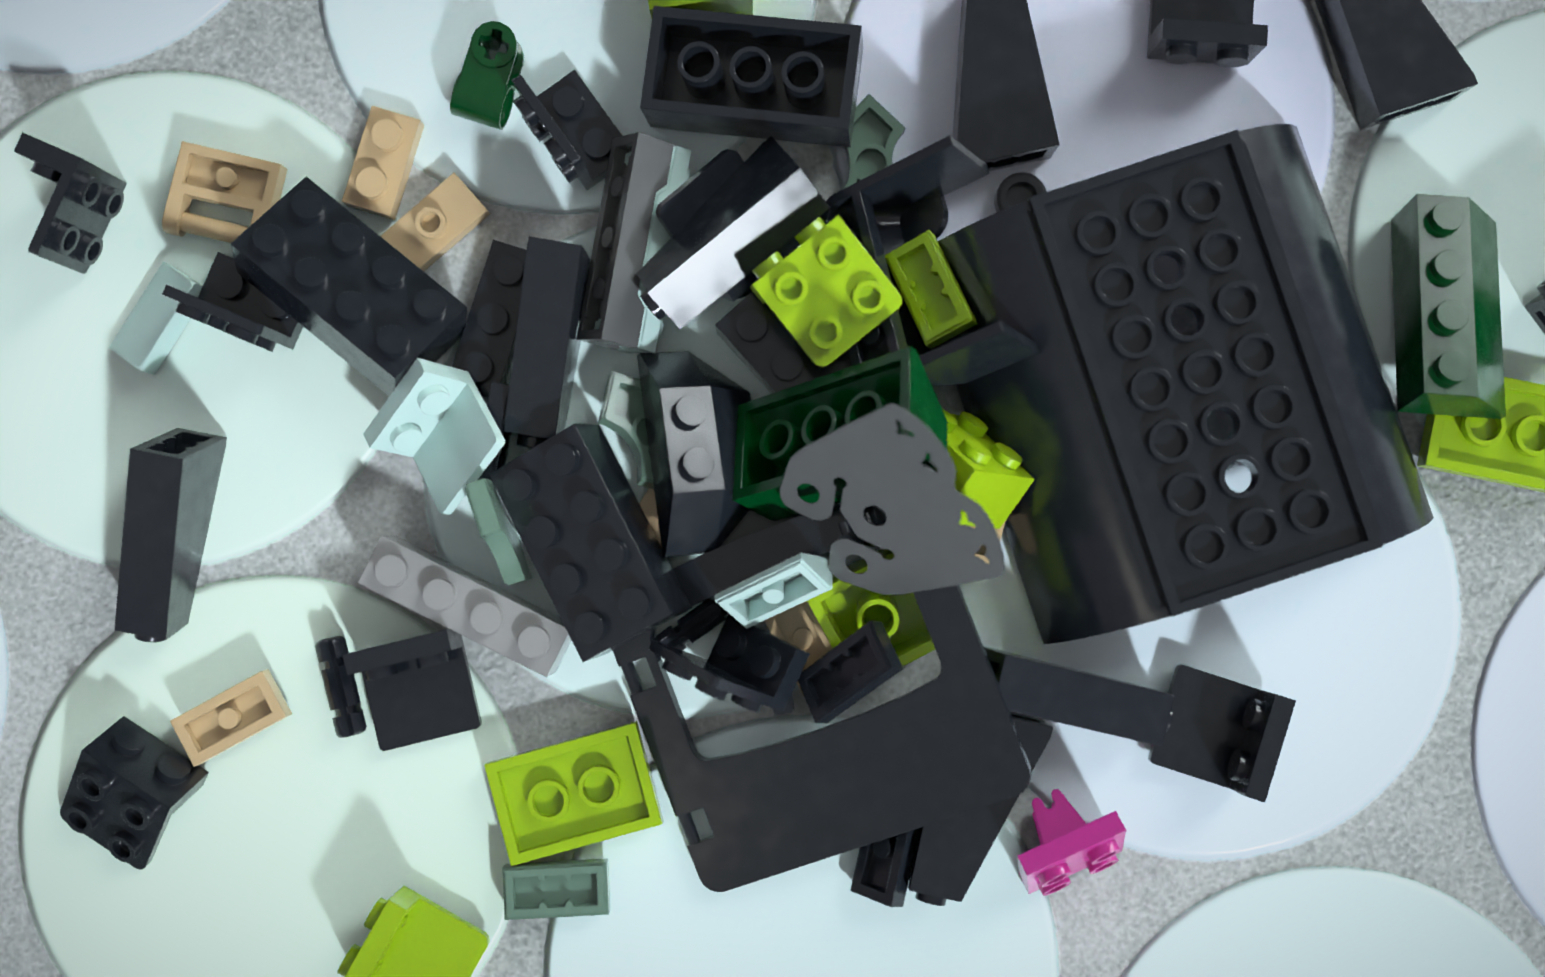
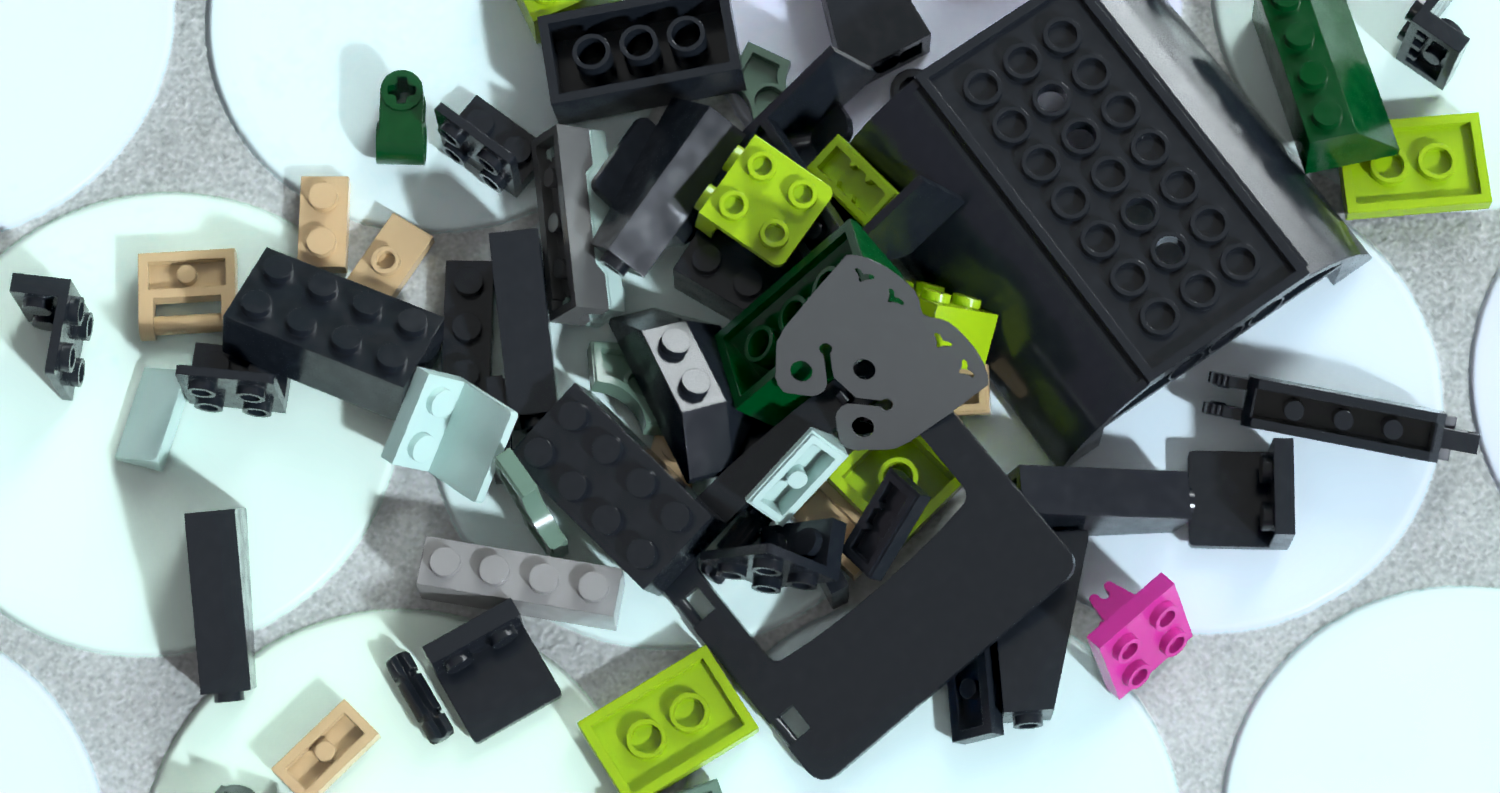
camera: 15 degrees left, 15 degrees down
none -> black hinge [1202,371,1481,463]

